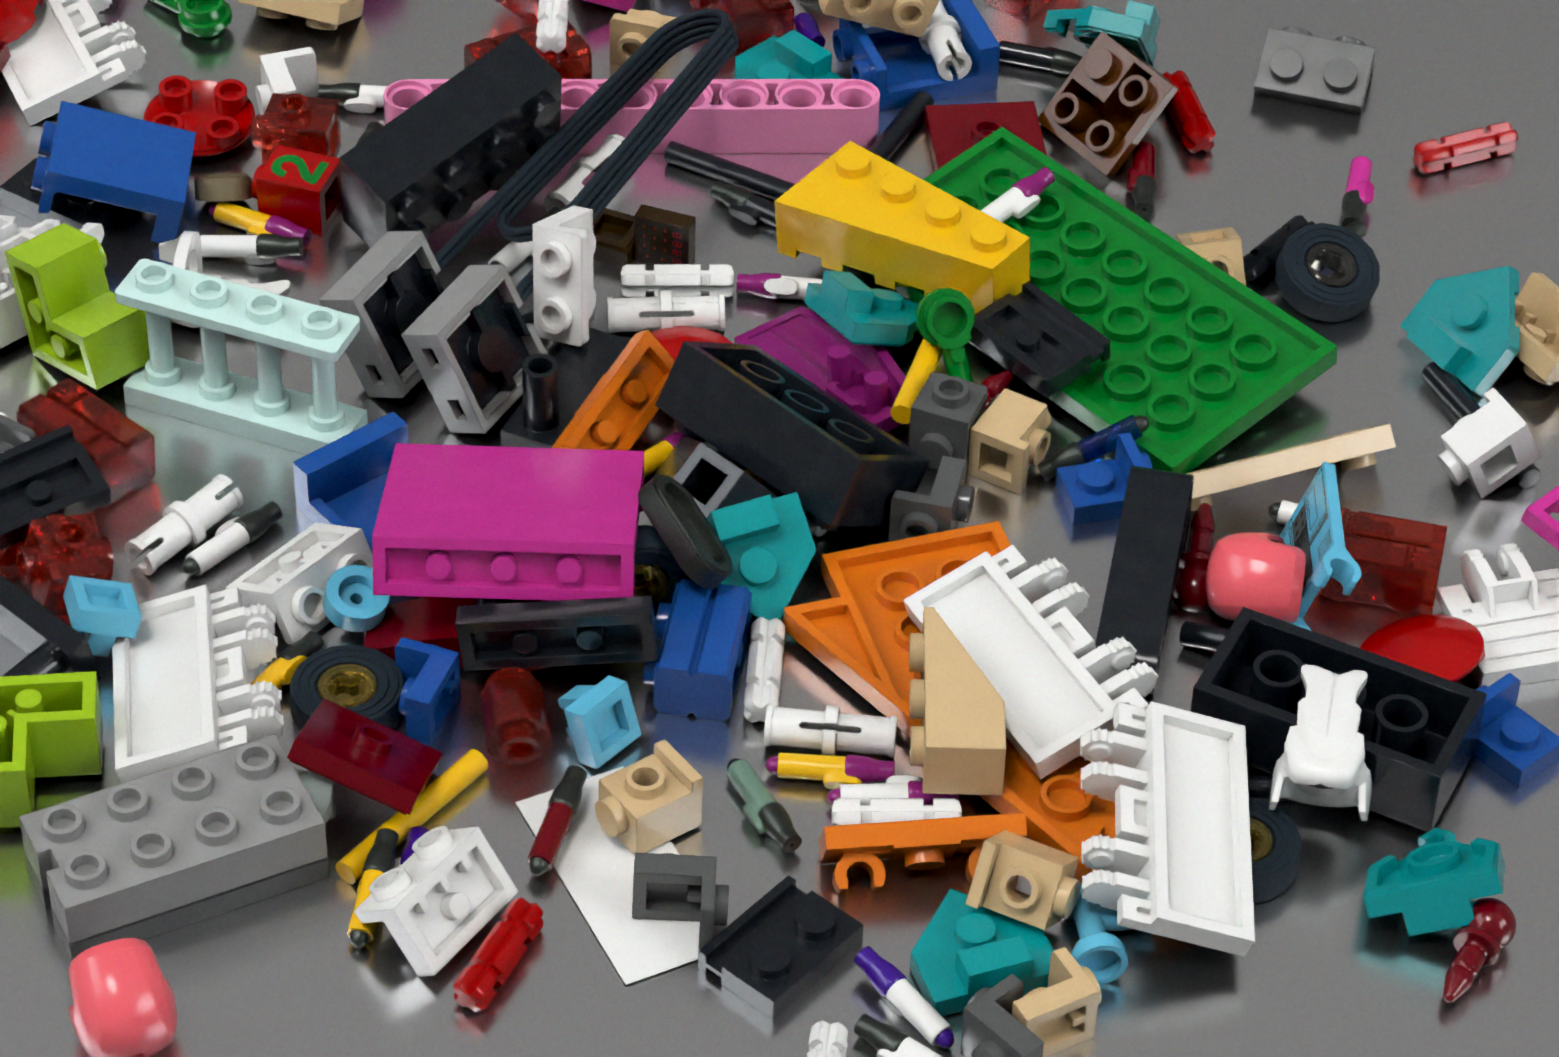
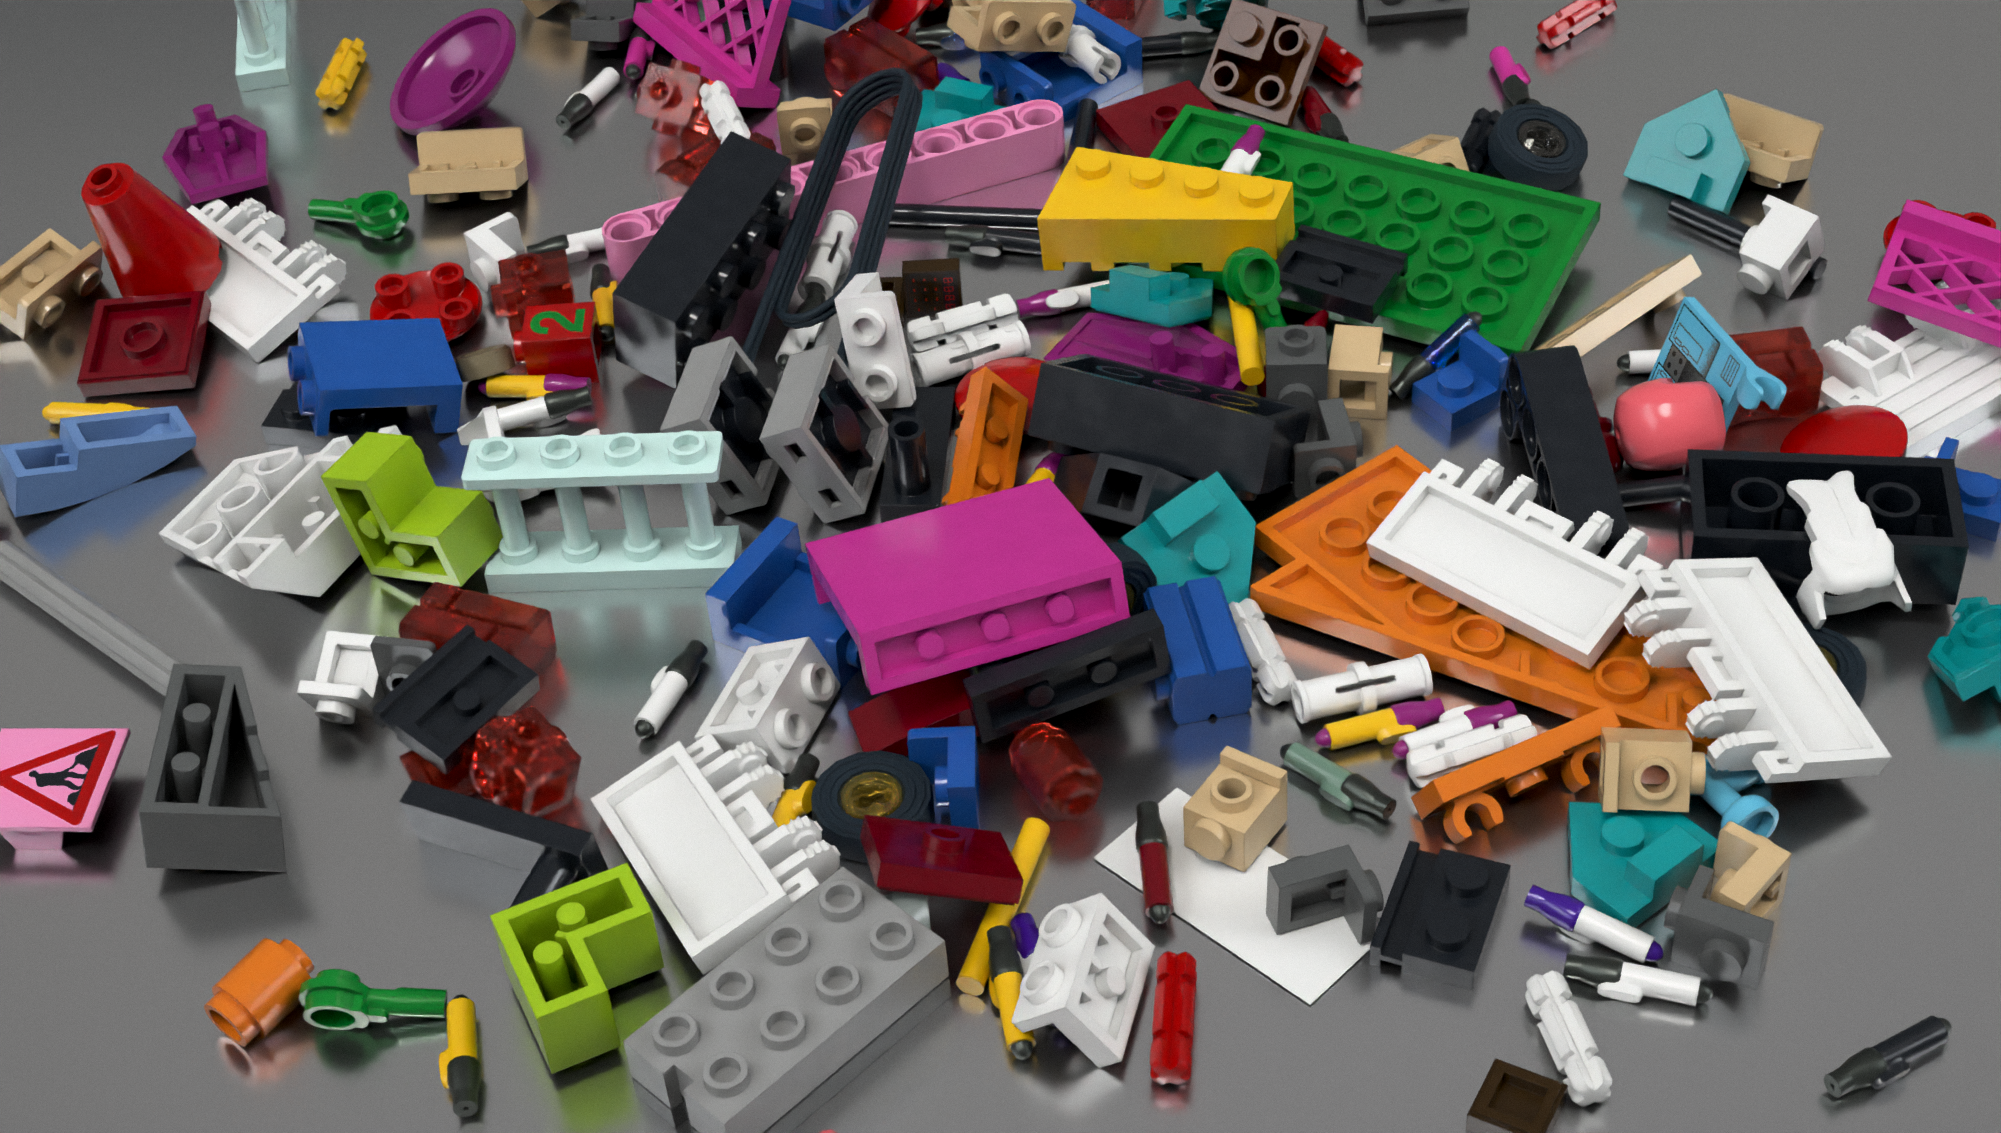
camera: 15 degrees left, 0 degrees up
medium azure tile [63,575,142,657] -> none
white pin [125,474,244,576] -> none
medium azure tile [323,565,390,632] -> none
medium azure tile [558,675,642,769] -> none
pearl dark grey tile [638,474,733,589] -> none
tan slope [909,607,1006,796] -> none

